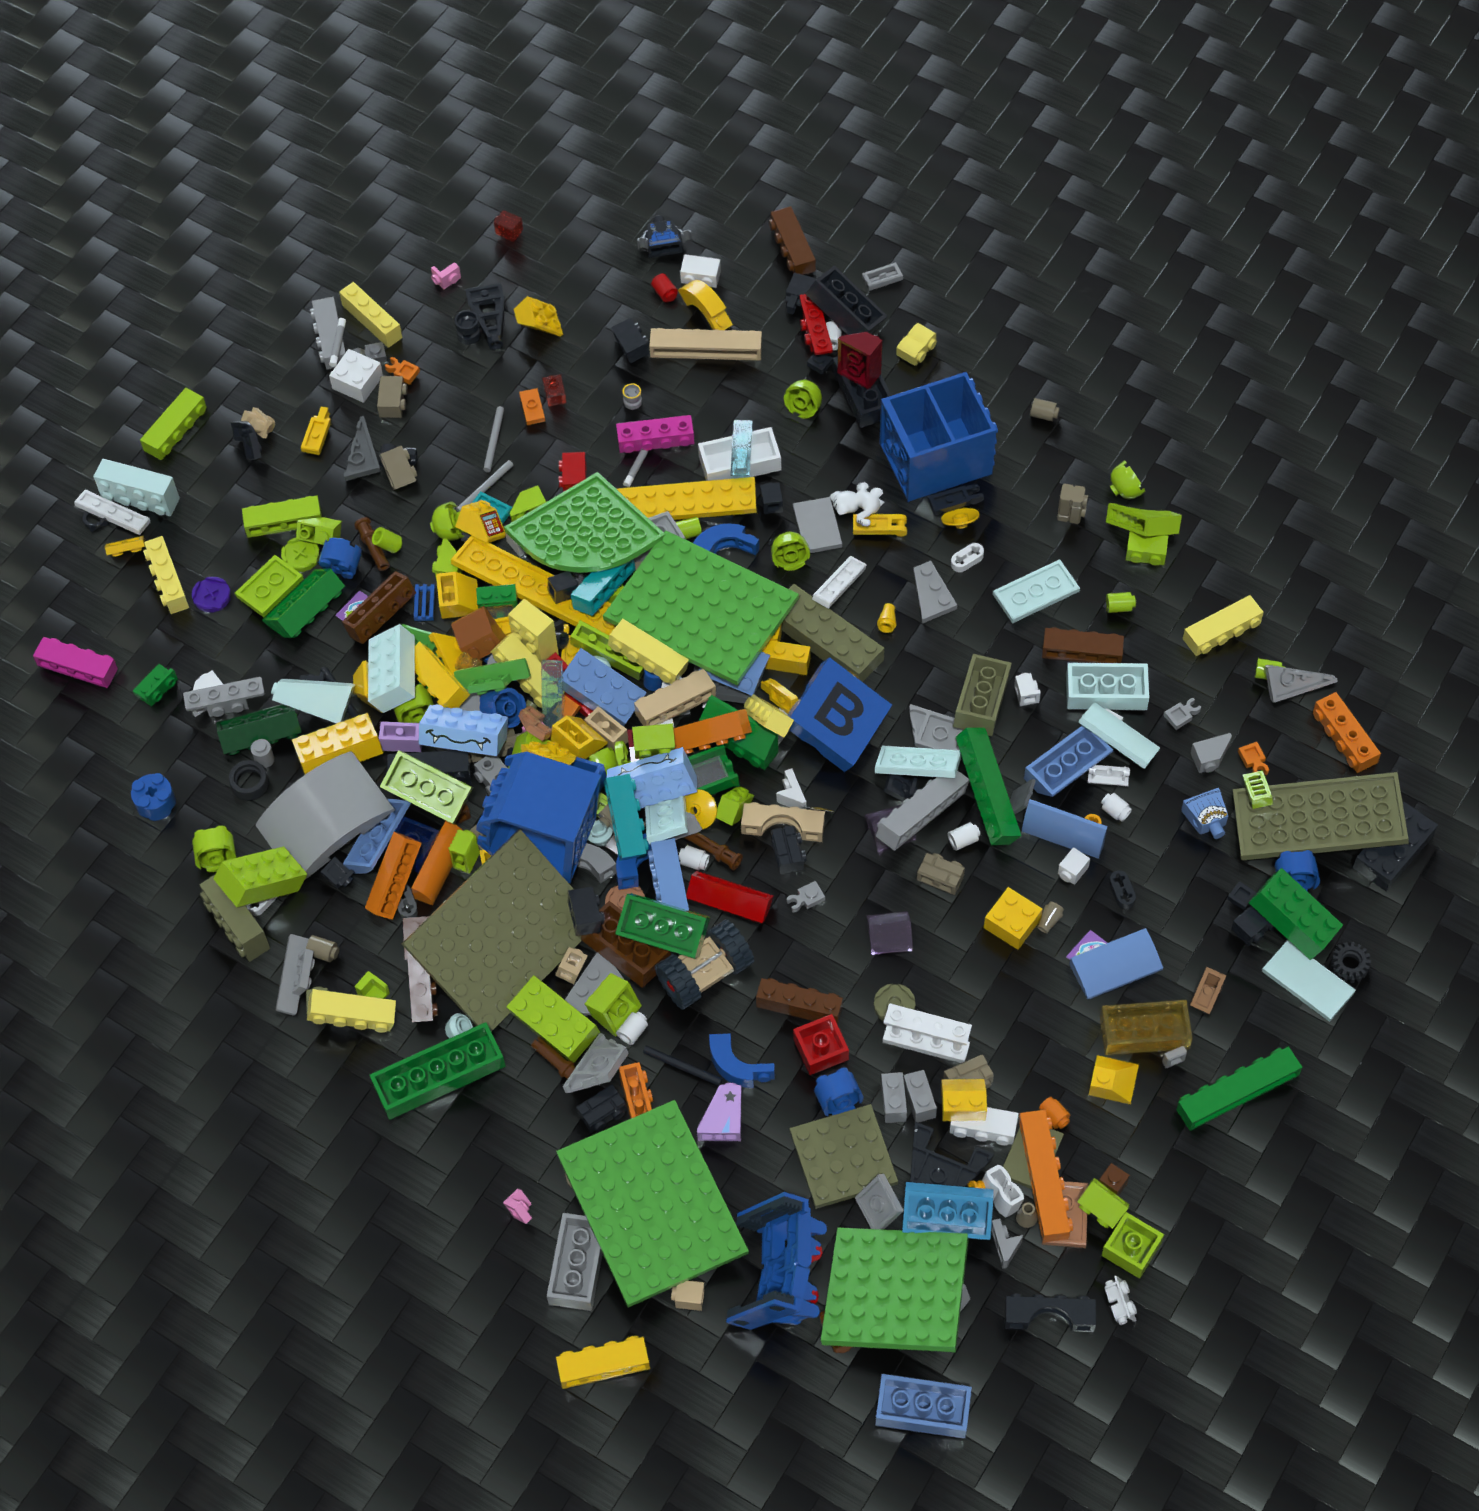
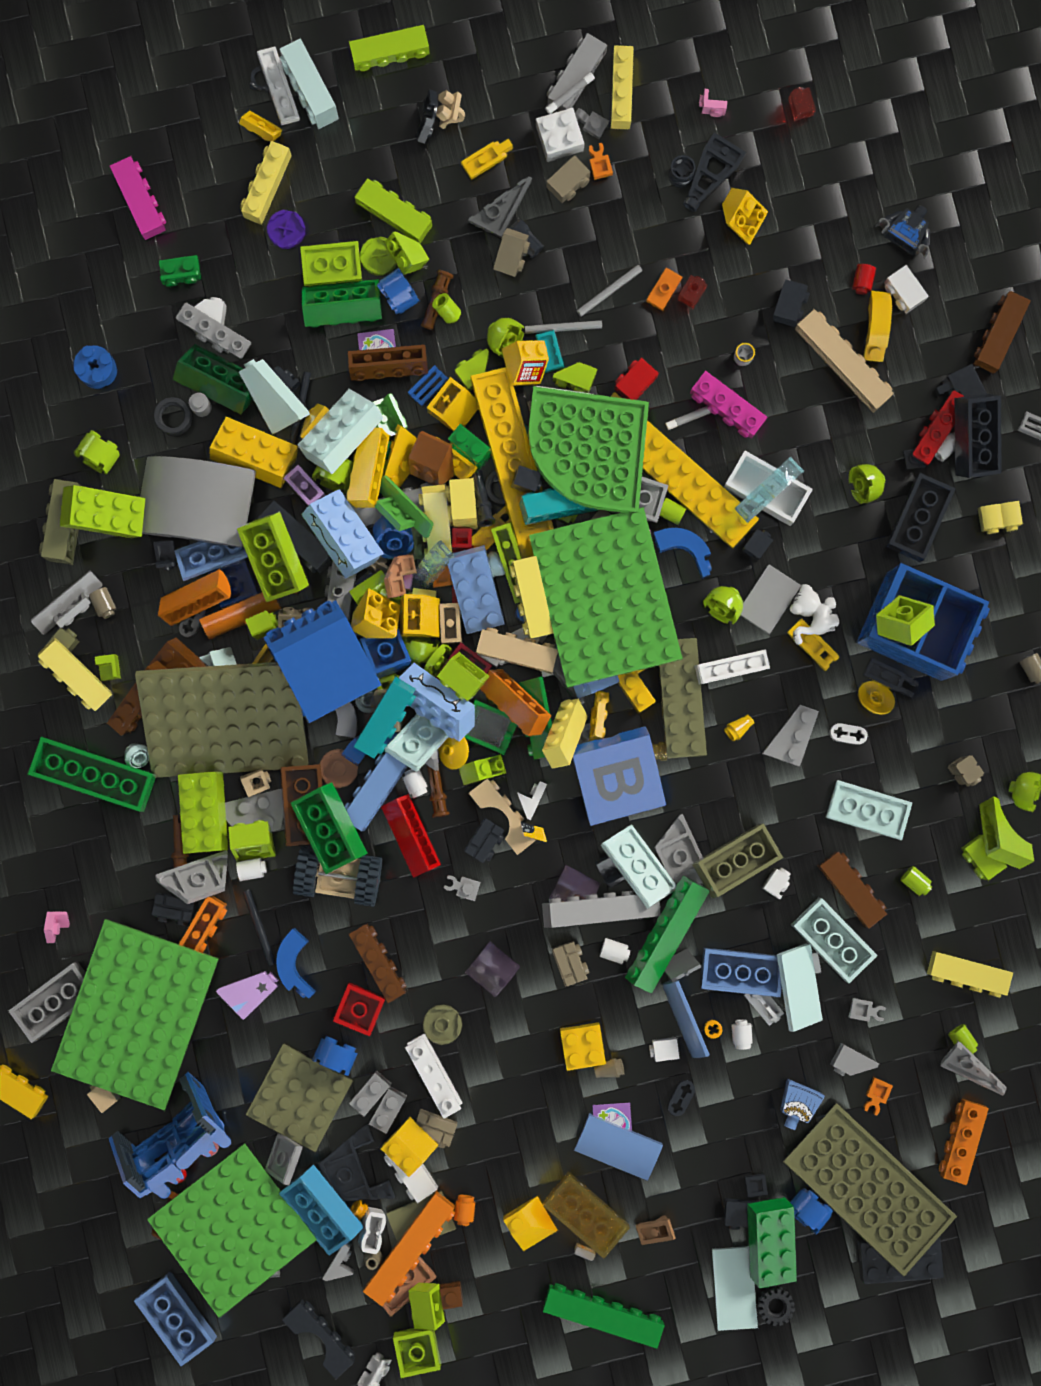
camera: 40 degrees right, 25 degrees up
clear yellow wheel [455,652,482,670] -> none
black brick [567,887,604,936] -> none
dark red slope [838,332,882,389] -> none
lime slope [1243,770,1273,809] -> none
none -> lime brick [876,595,935,646]

